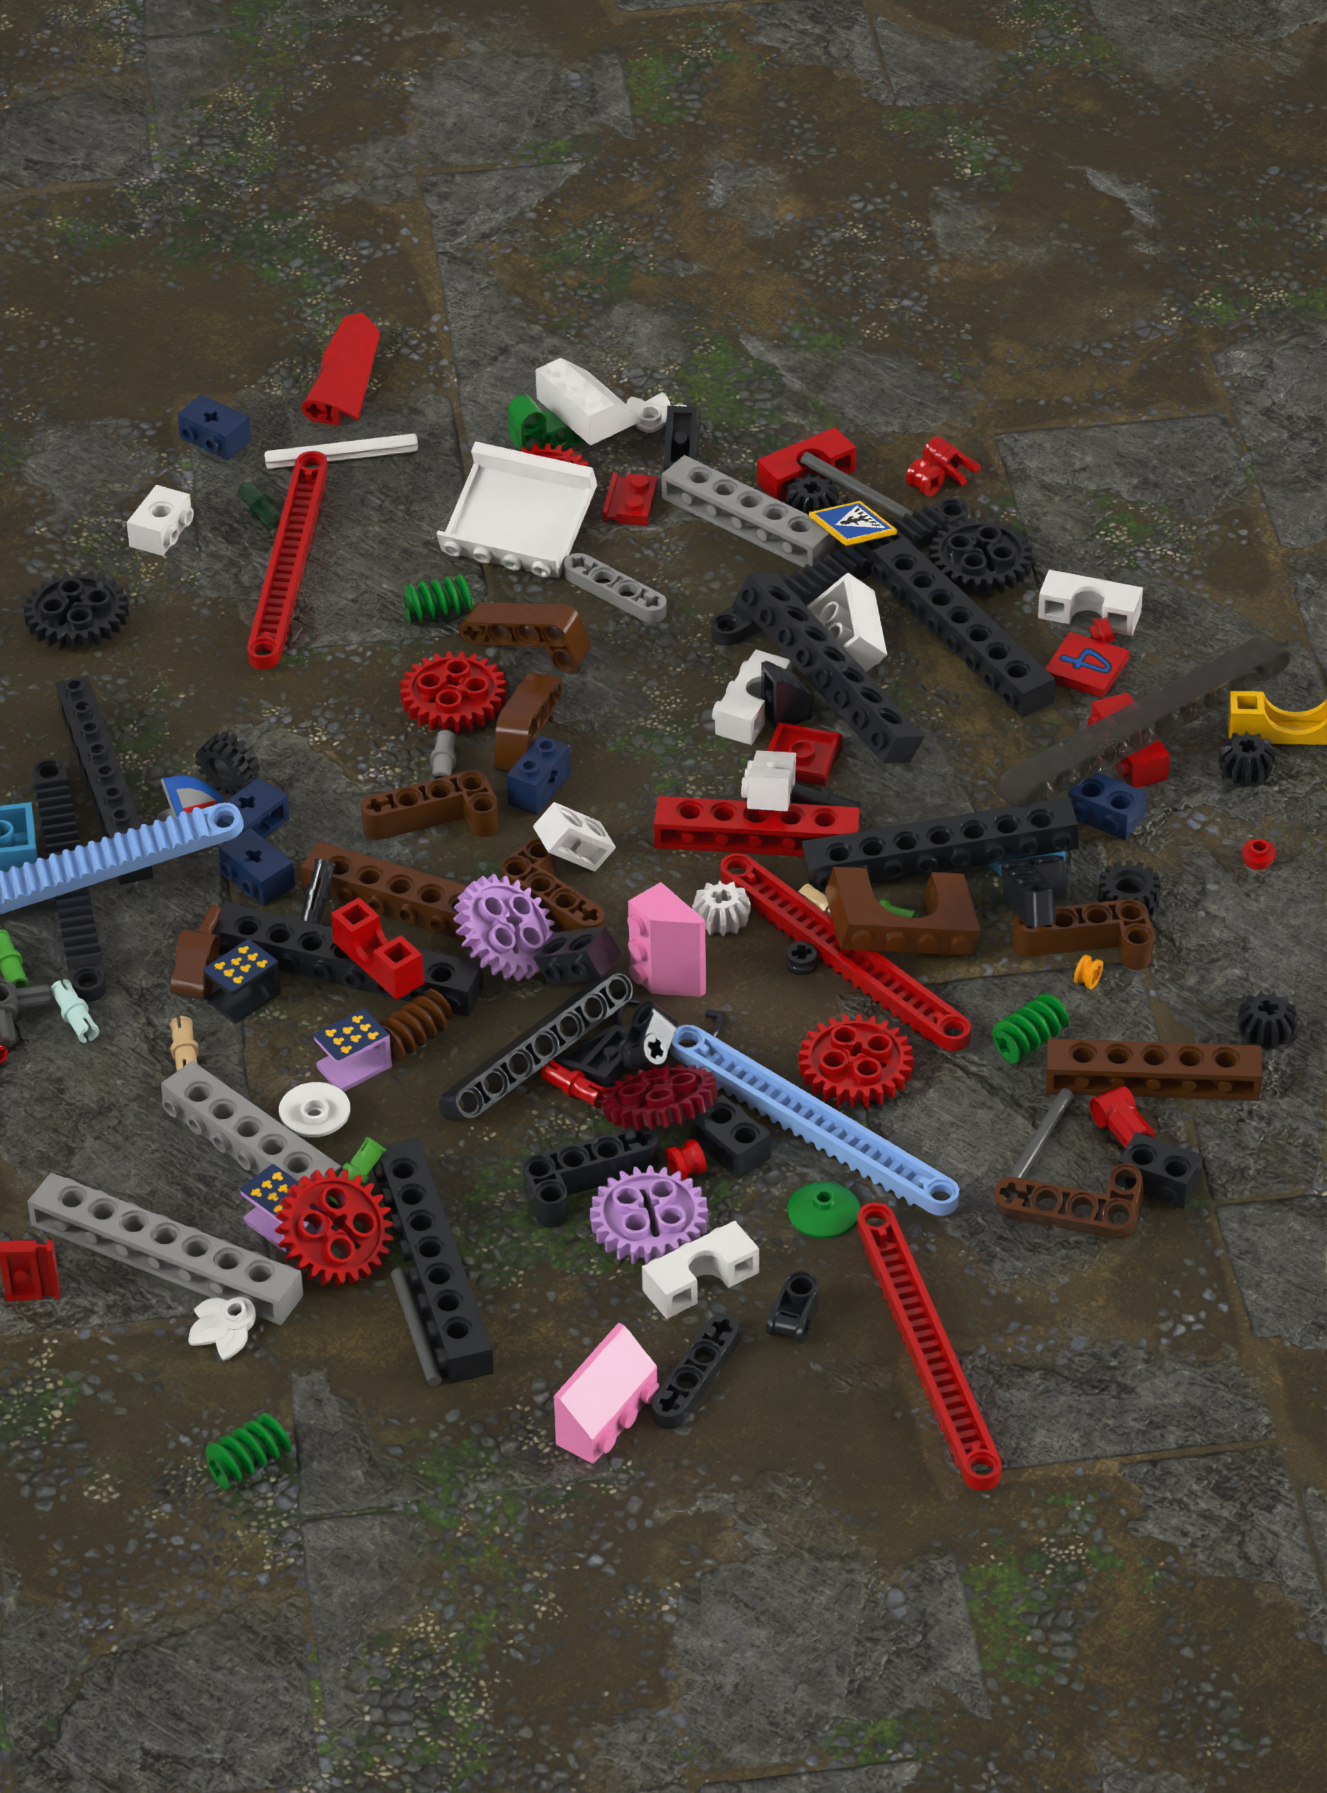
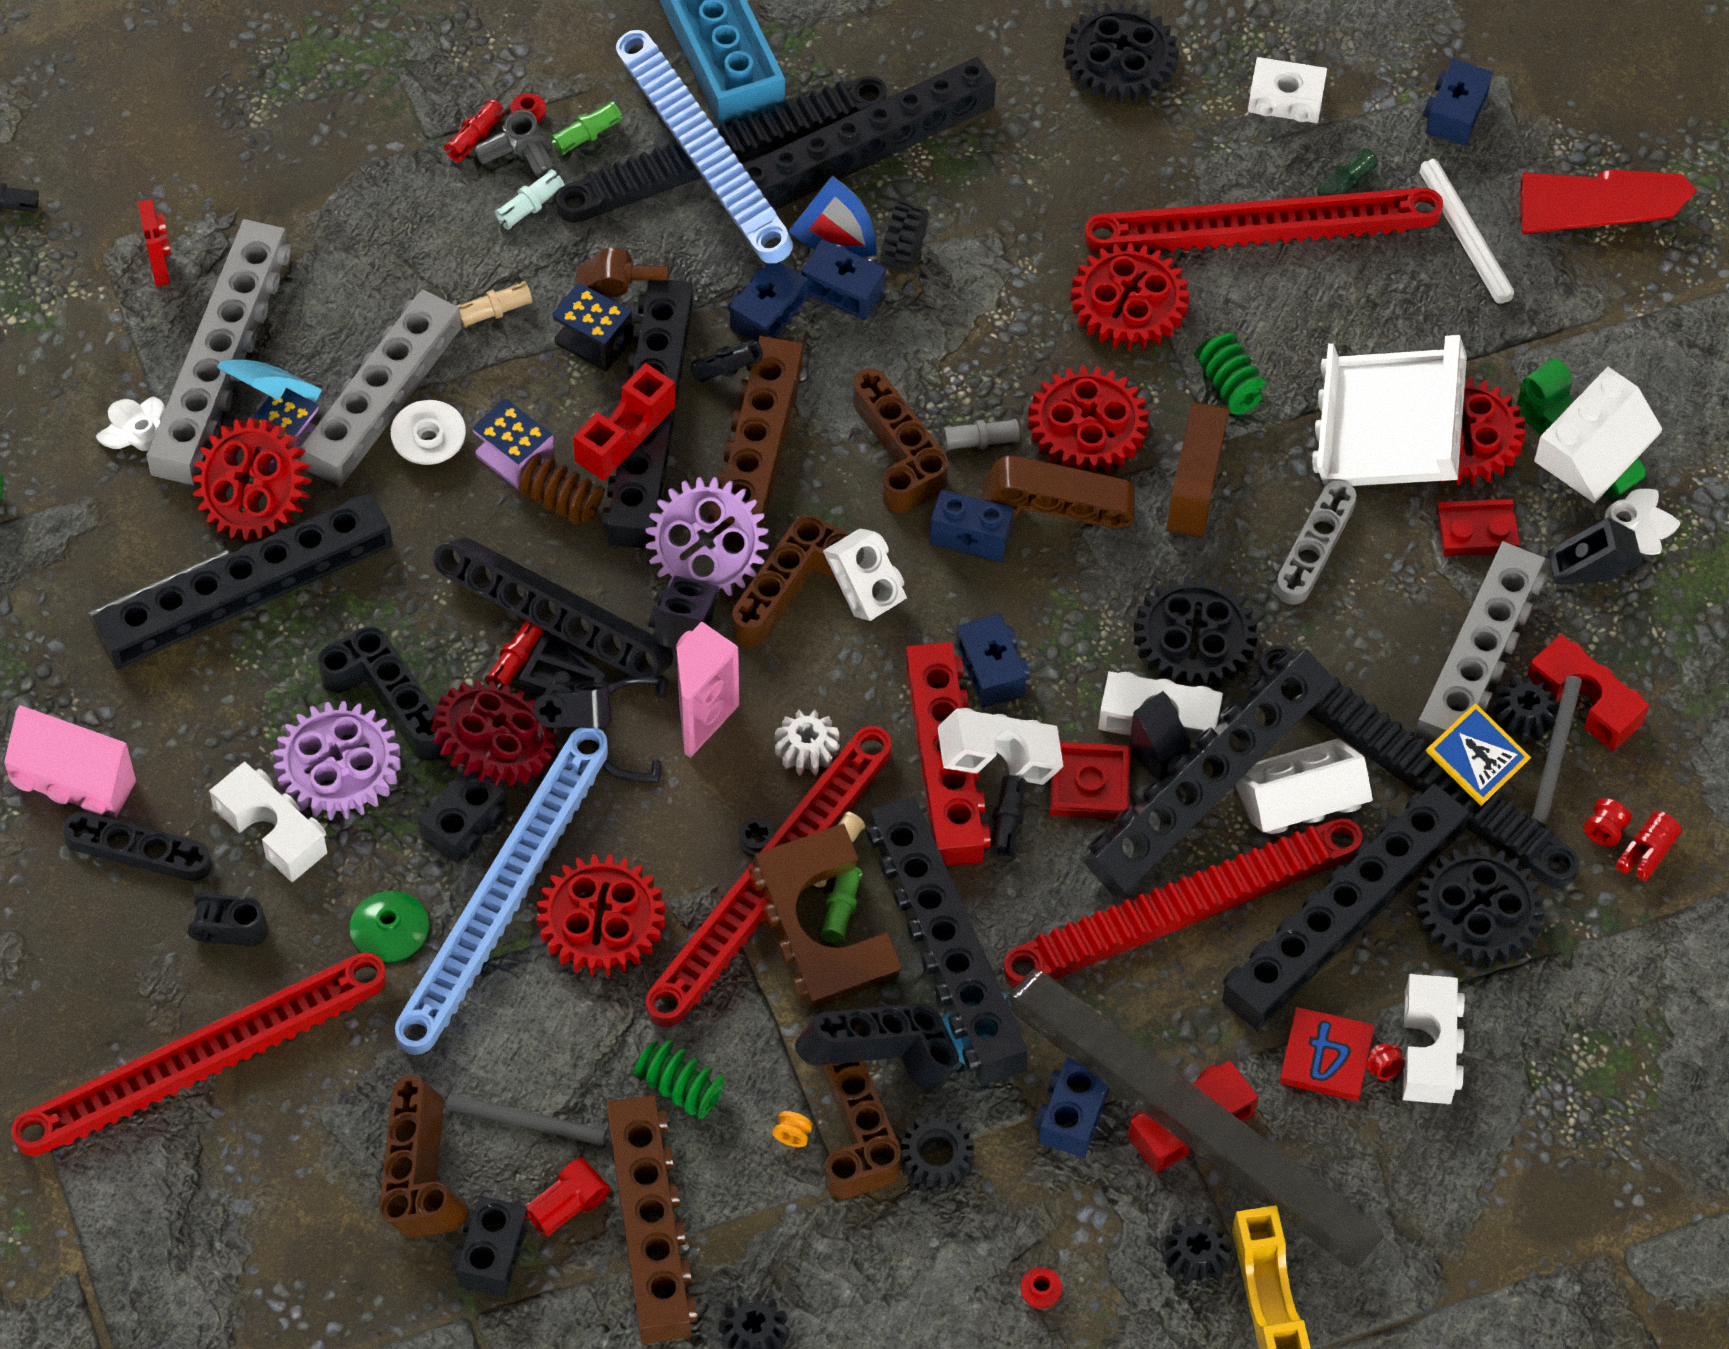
camera: 75 degrees right, 15 degrees up
bright green pin [326,1136,386,1205] -> none
red wheel [665,1139,707,1182] -> none
none -> medium azure slope [217,360,322,402]
none -> dark blue brick [956,614,1030,708]
none -> red gear [1003,818,1363,991]
none -> red gear [1070,243,1190,350]
none -> black gear [1133,575,1258,687]

